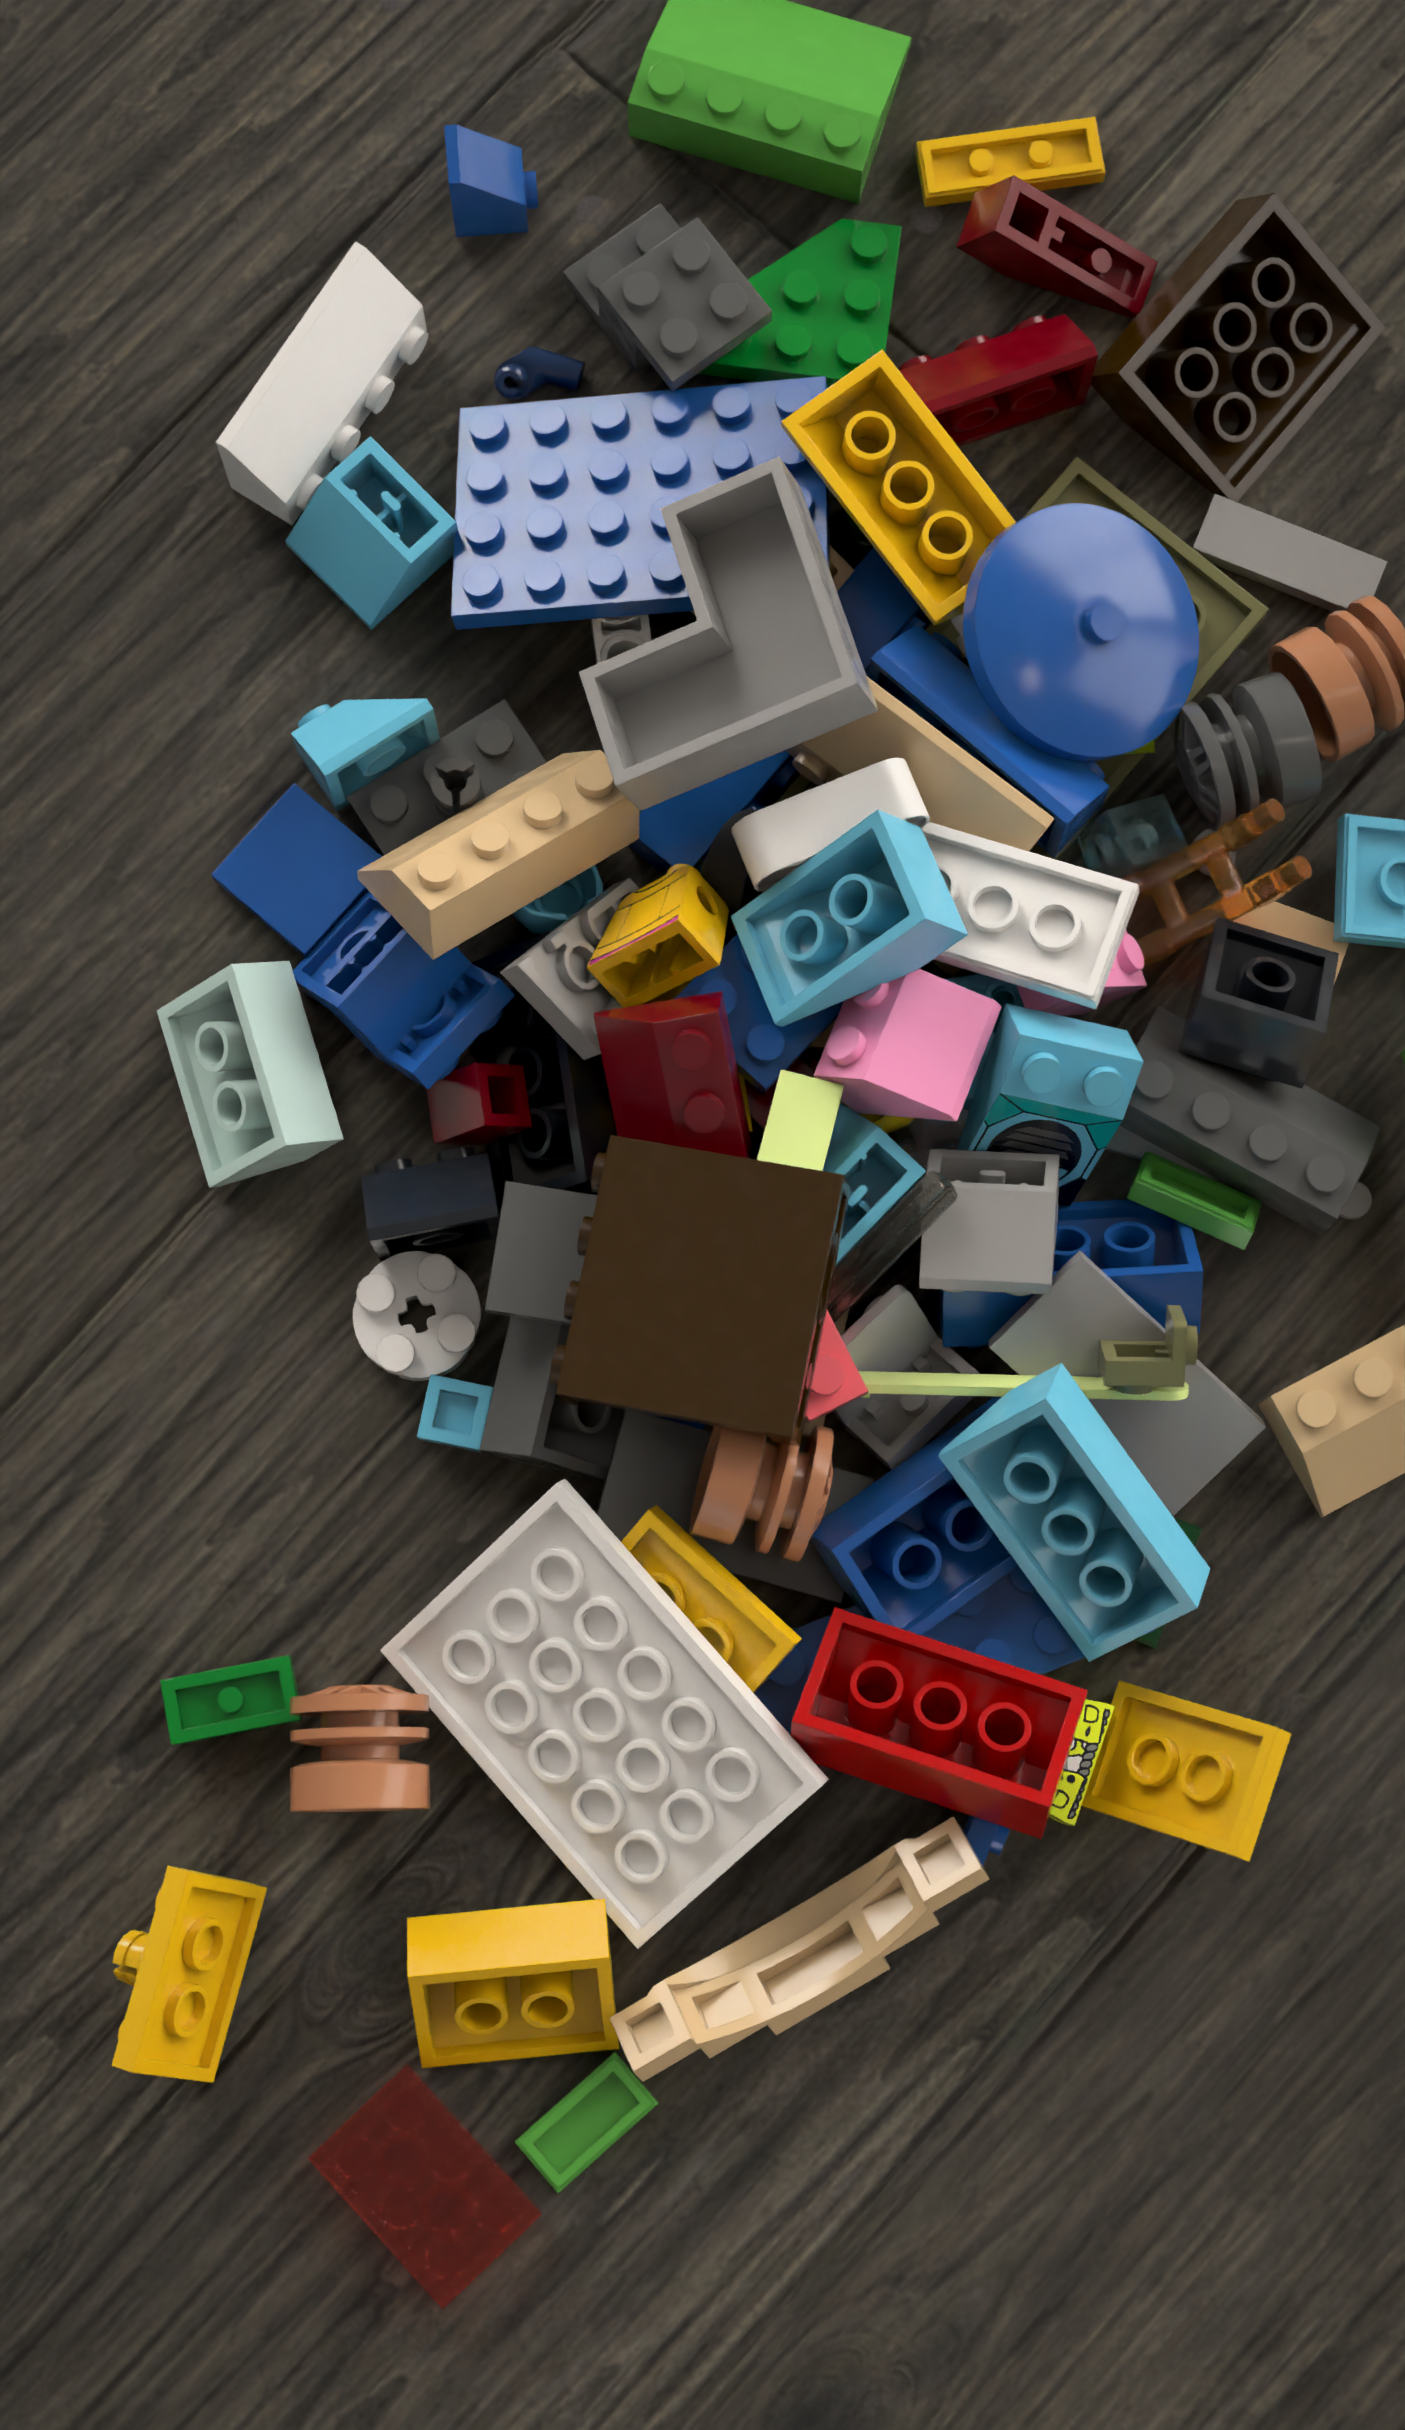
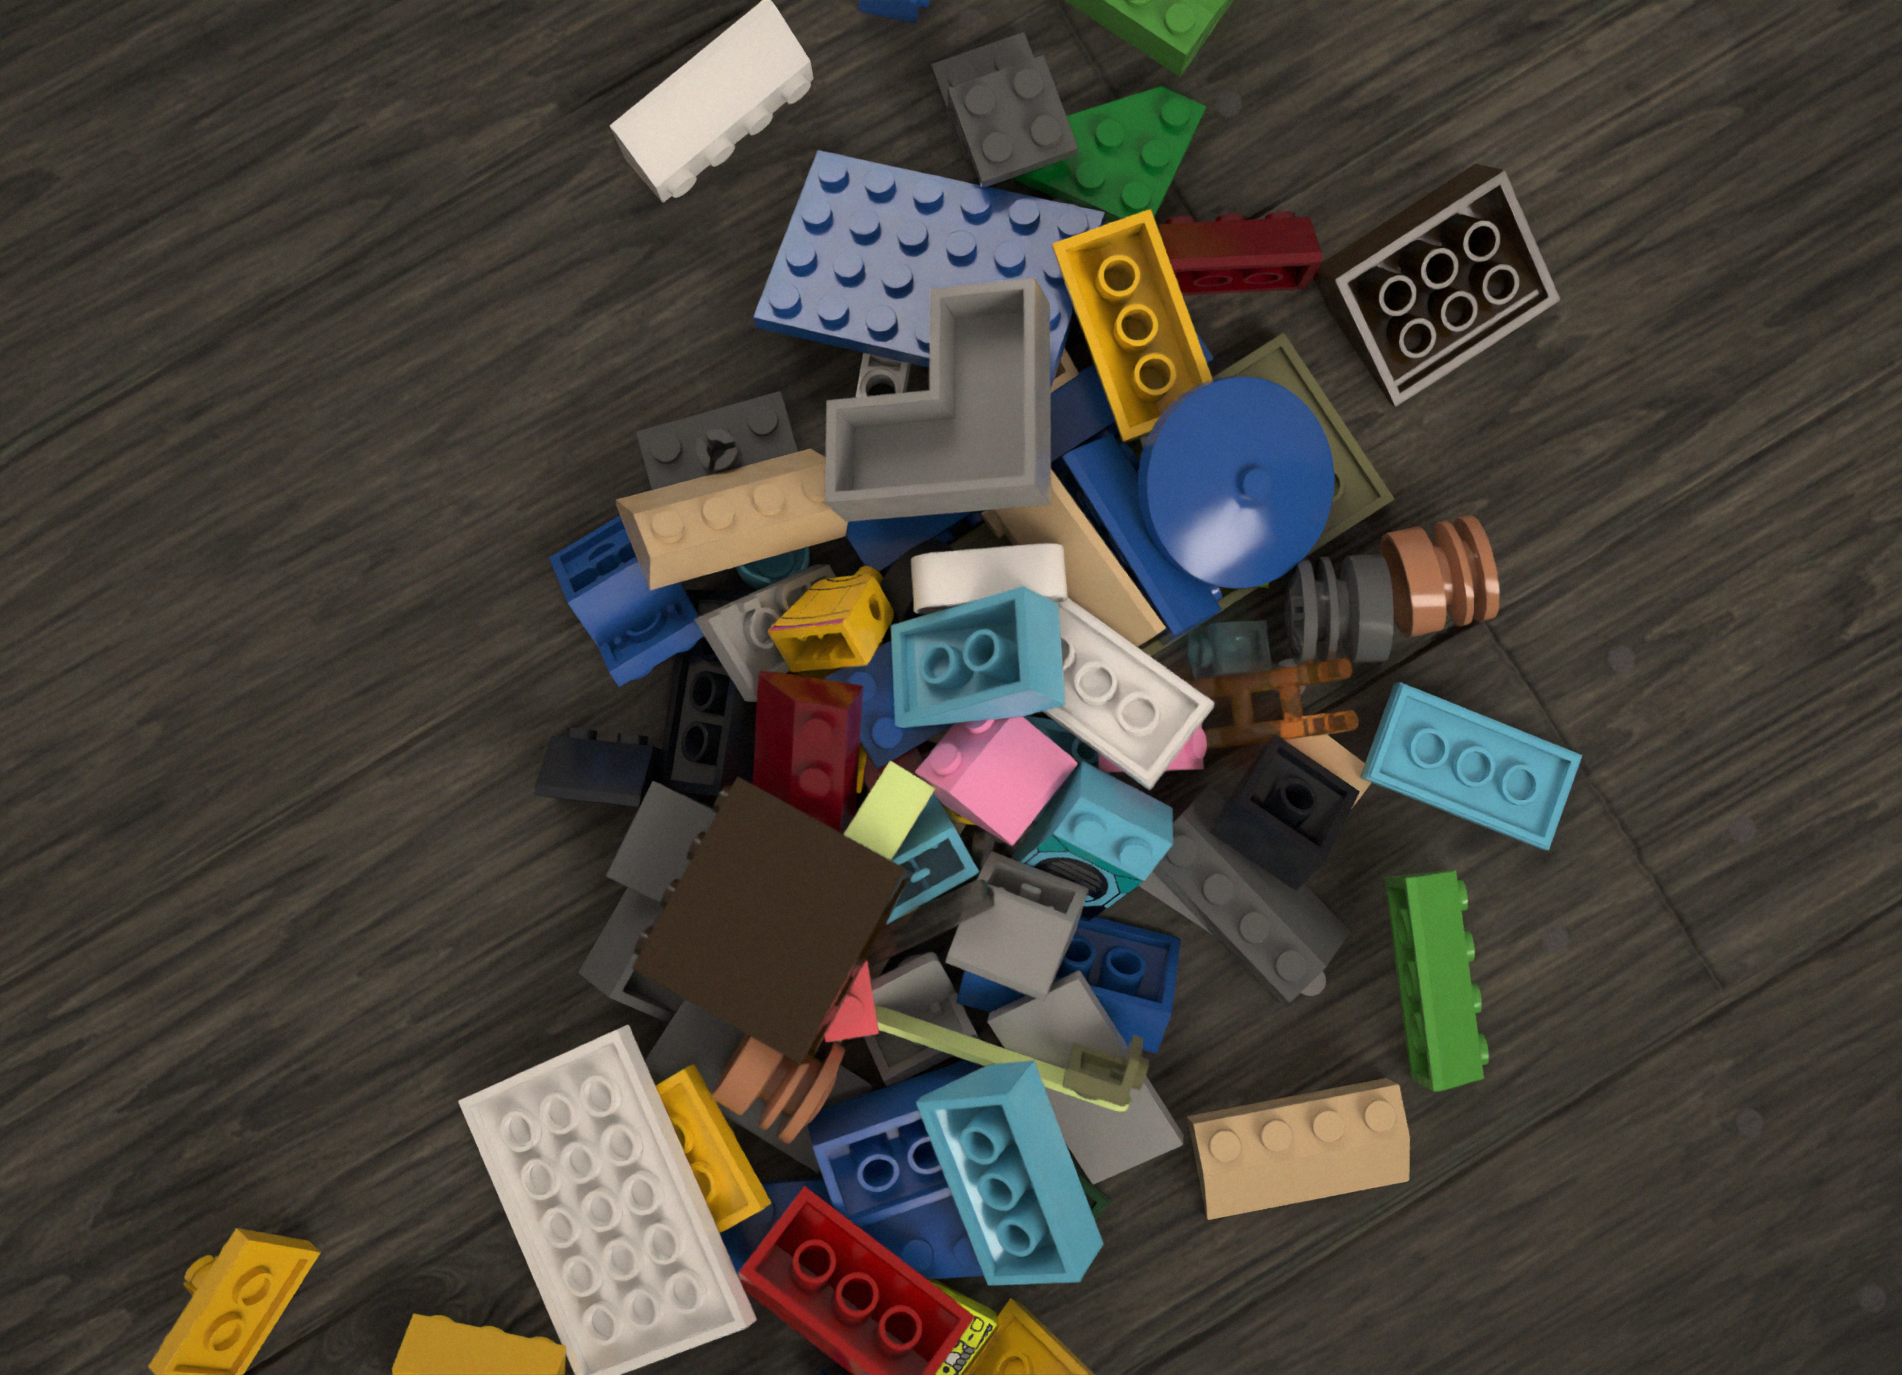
camera: 20 degrees right, 5 degrees up
light aqua slope [157,961,344,1188] -> none
green plate [160,1655,303,1746] -> none
blue tile [211,783,382,957] -> none
medium azure slope [286,436,458,630] -> none
nougat wheel [290,1685,430,1812] -> none
medium azure slope [291,698,440,811] -> none
white plate [353,1251,482,1381] -> none
medium azure plate [417,1374,494,1453] -> none
dark red brick [426,1063,532,1146] -> none
dark blue arm [494,347,585,400] -> none
yellow tile [915,117,1105,207] -> none
dark red slope [956,175,1158,319] -> none
bright green tile [1127,1151,1262,1250] -> none
light grey tile [1193,494,1388,612] -> none

